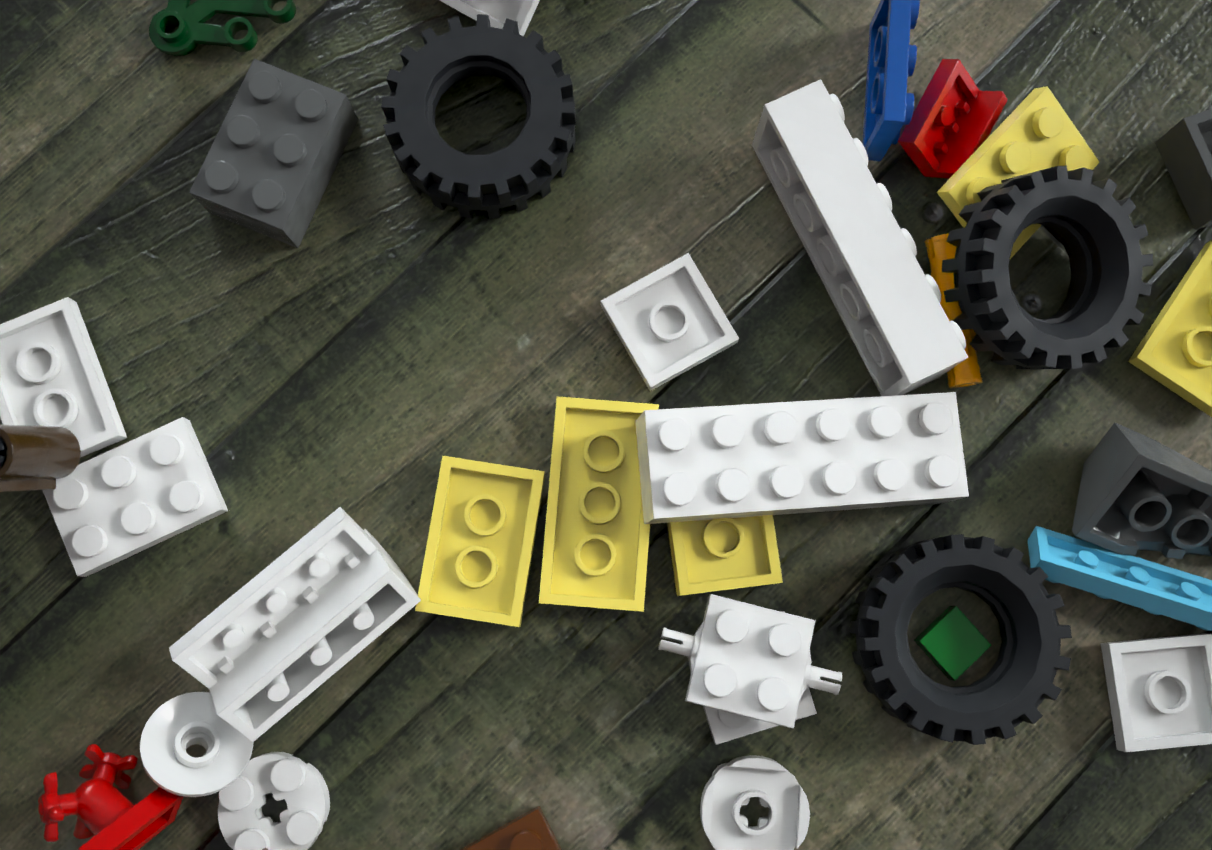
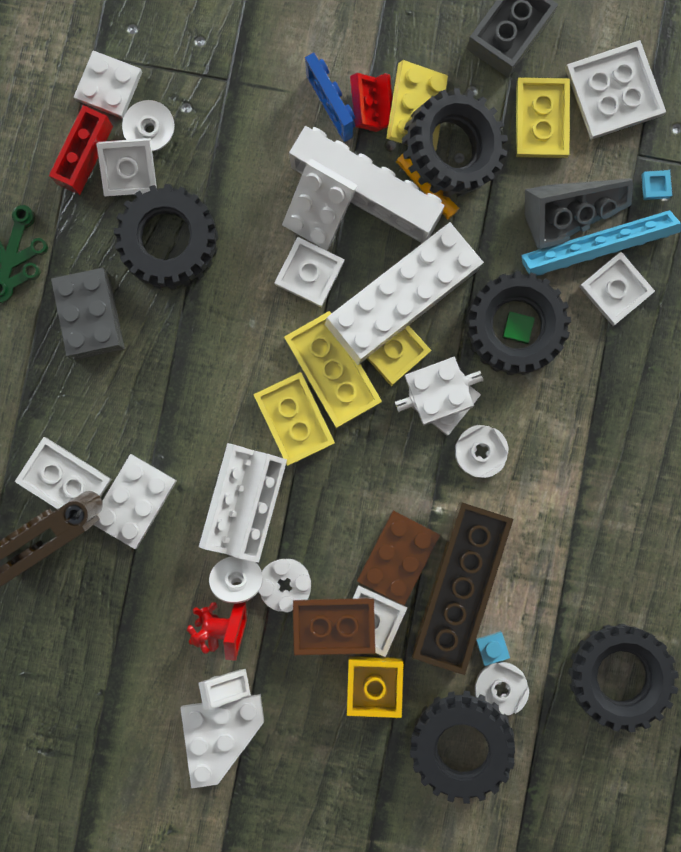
camera: 30 degrees left, 5 degrees up
none -> white plate [282,159,358,251]

